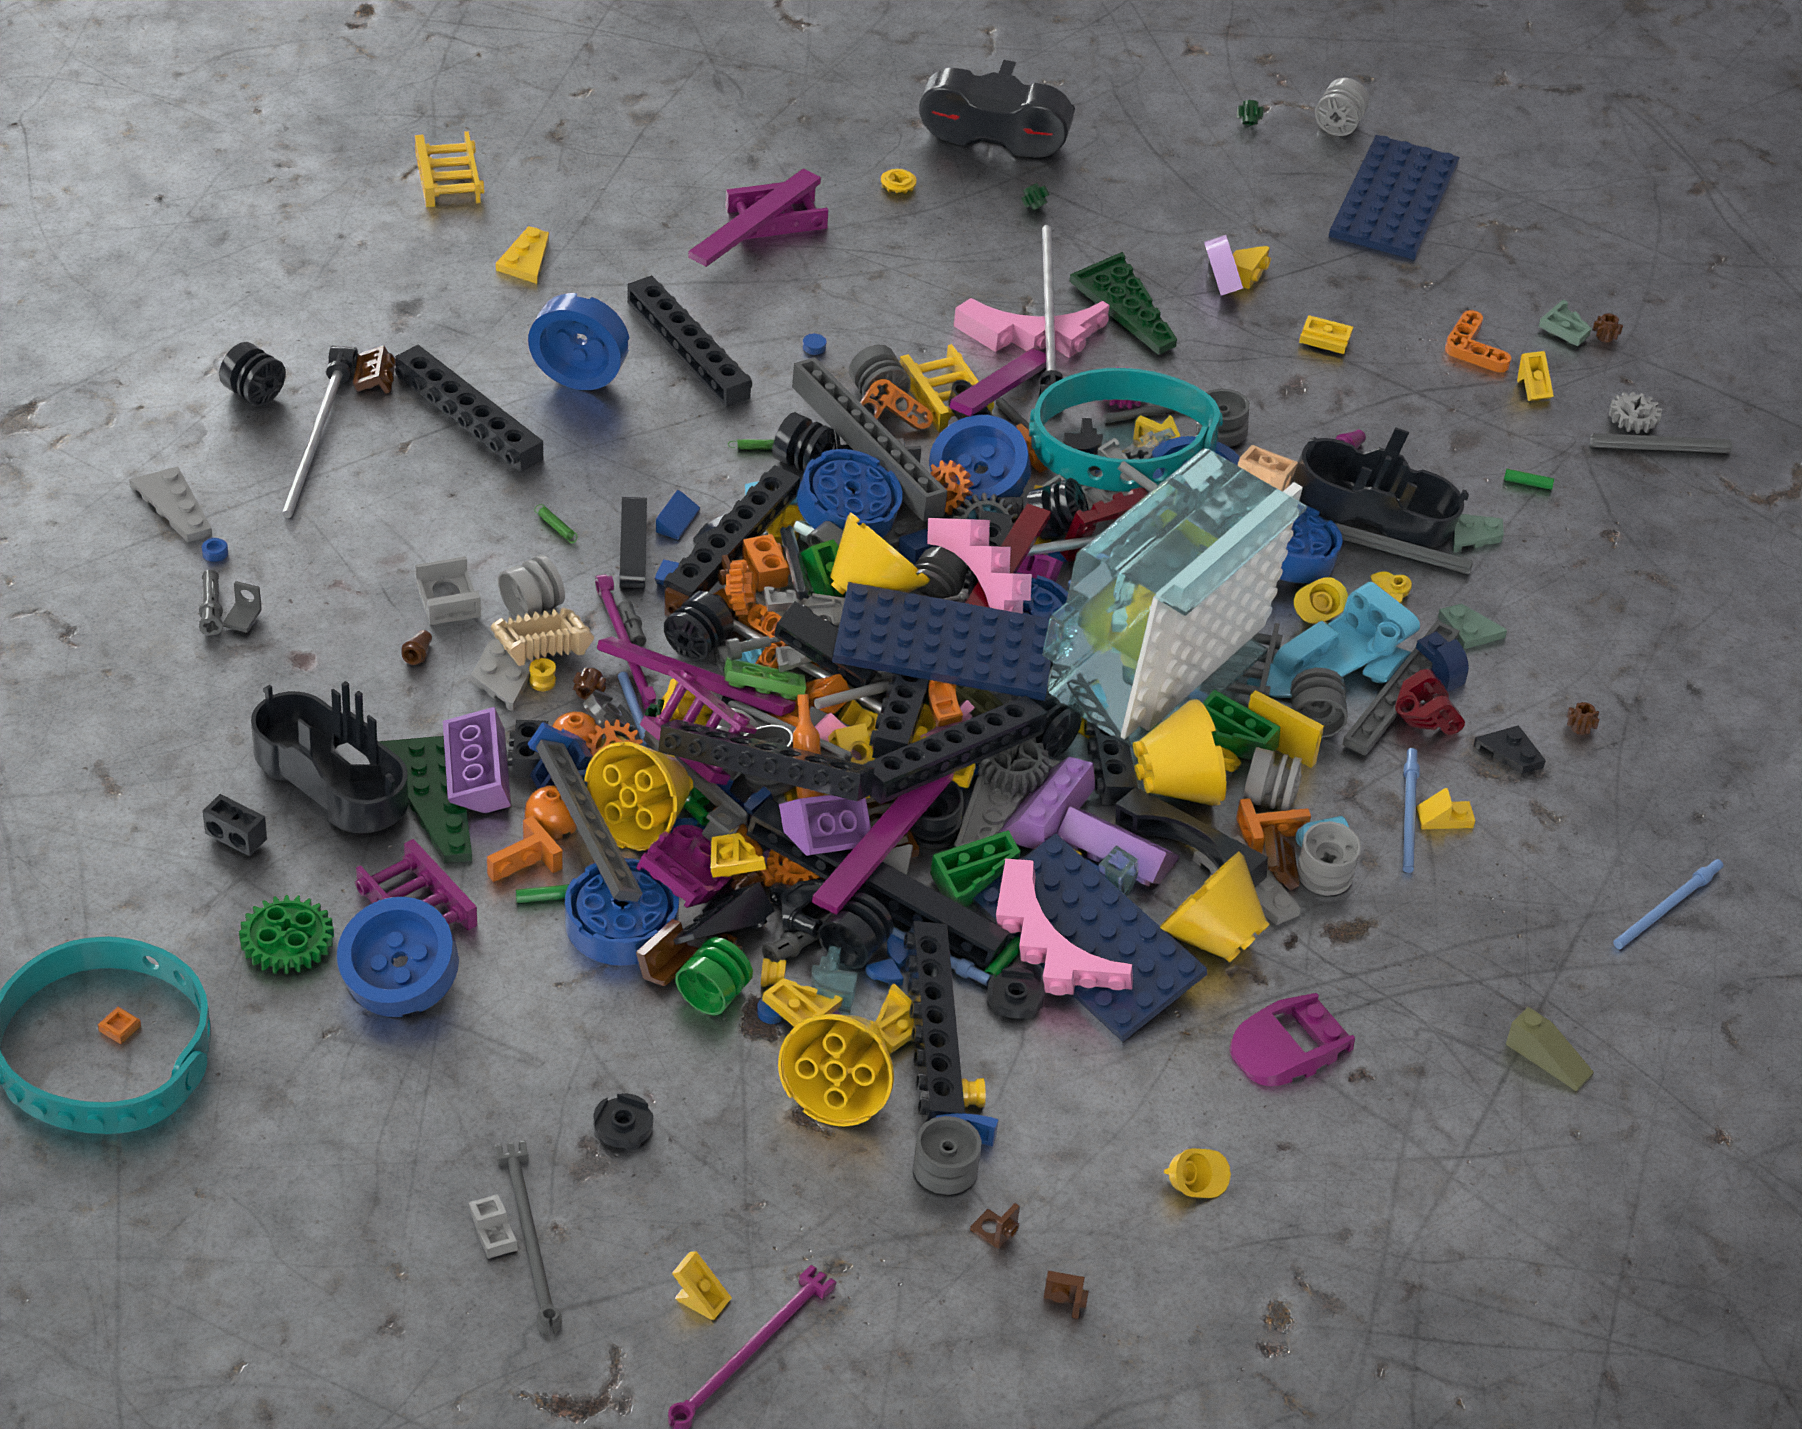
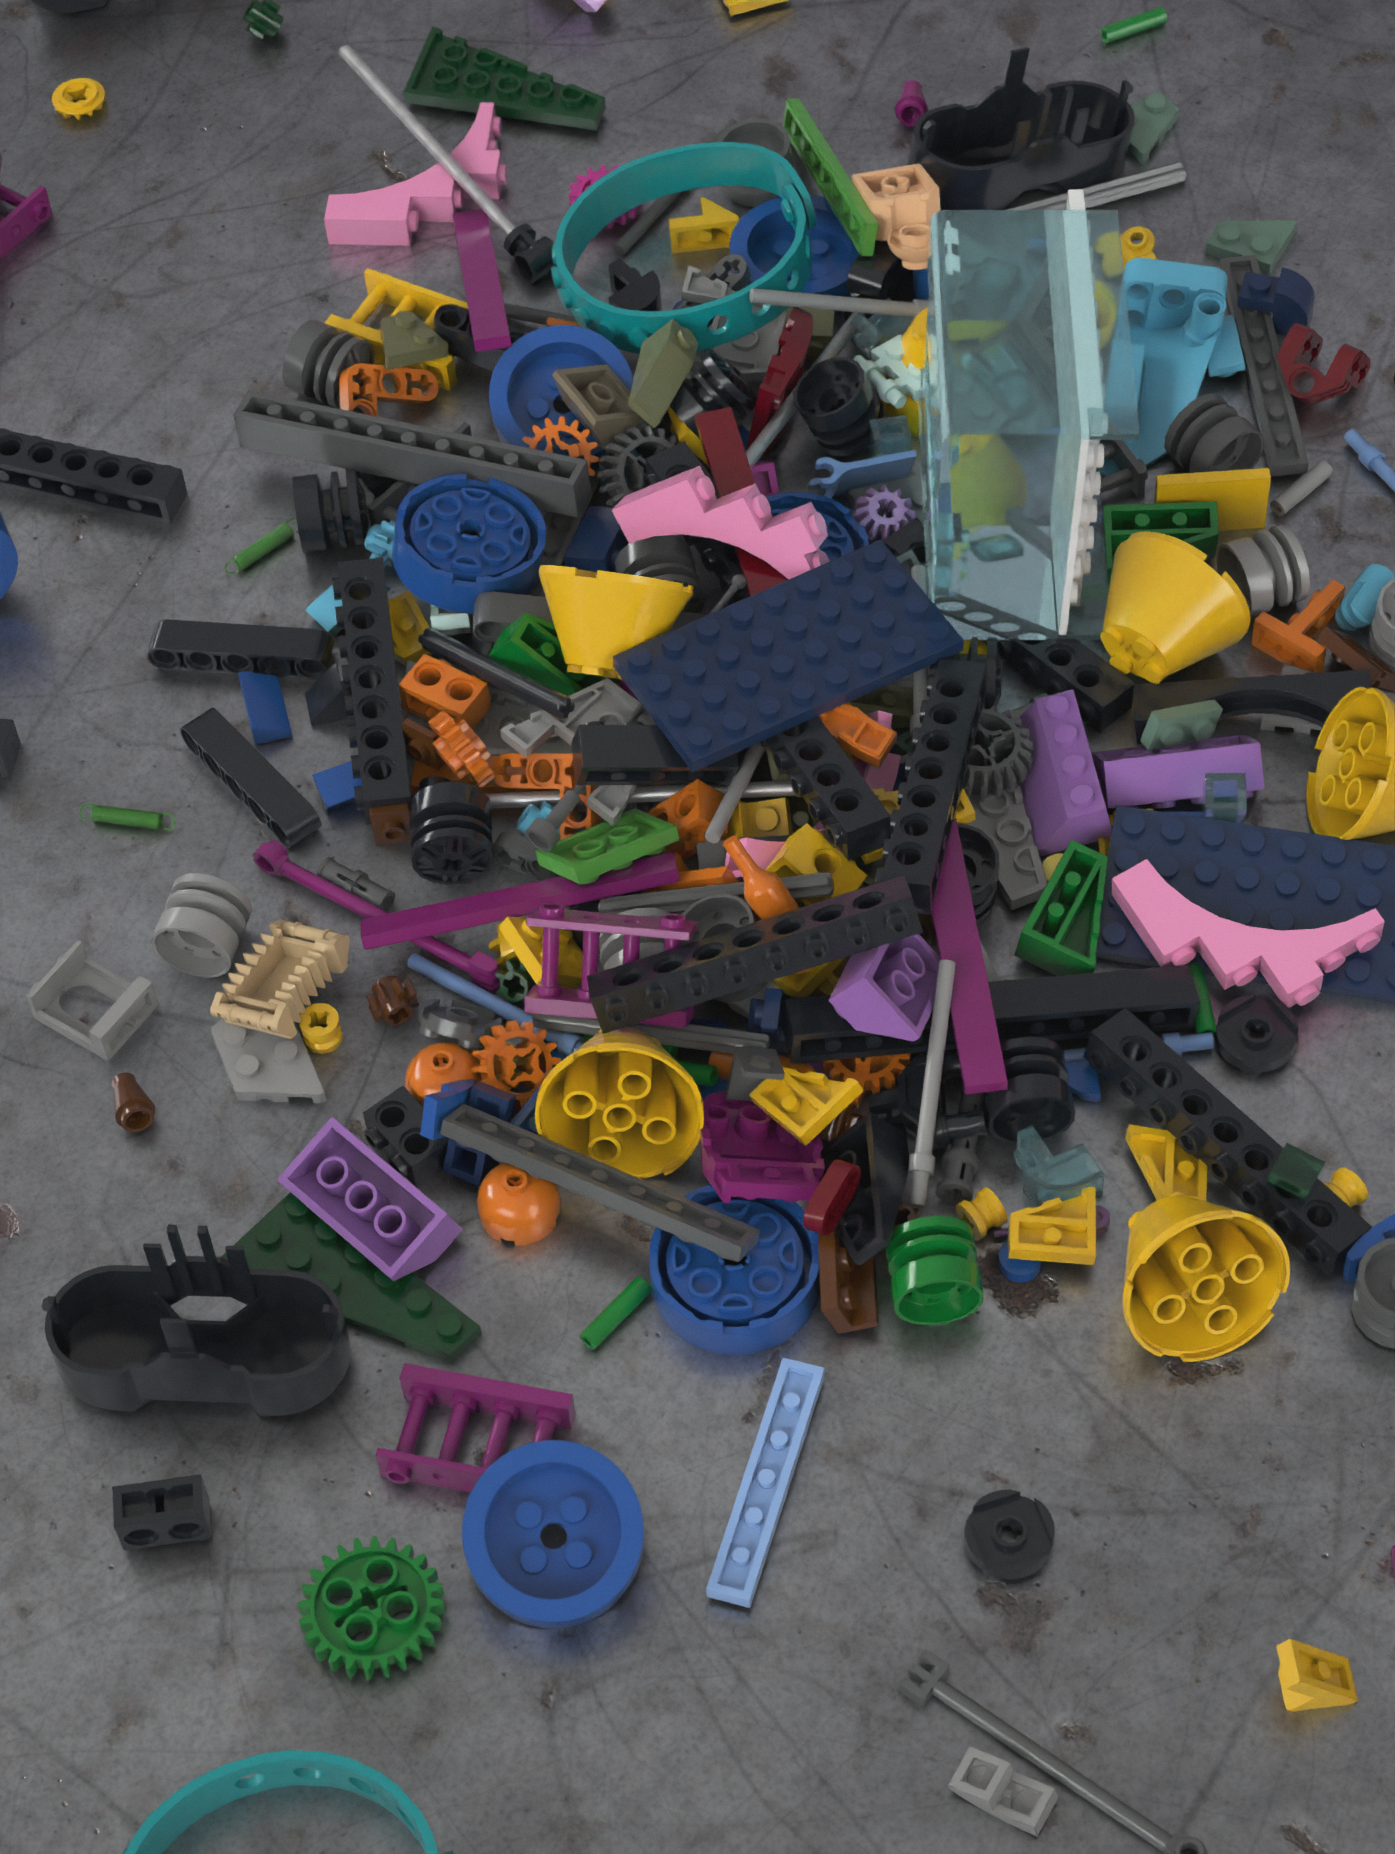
camera: 30 degrees left, 10 degrees up
orange bracket [487,816,563,882] -> none
blue tile [803,333,827,355] -> none
blue tile [866,958,904,986] -> none
clear wing [1122,427,1176,452] -> none
none -> black beam [147,619,334,680]
none -> olive wing [381,311,448,370]
none -> dark tan slope [552,364,644,450]
none -> olive slope [628,319,698,428]
none -> light blue plate [706,1357,825,1608]
none -> bright green tile [783,98,878,256]
none -> dark red beam [803,1159,861,1236]
none -> light grey bar [908,960,956,1208]
none -> sand green plate [1140,699,1223,750]
none -> clear green tile [1267,1143,1325,1200]
none -> light grey piece [1270,461,1333,516]

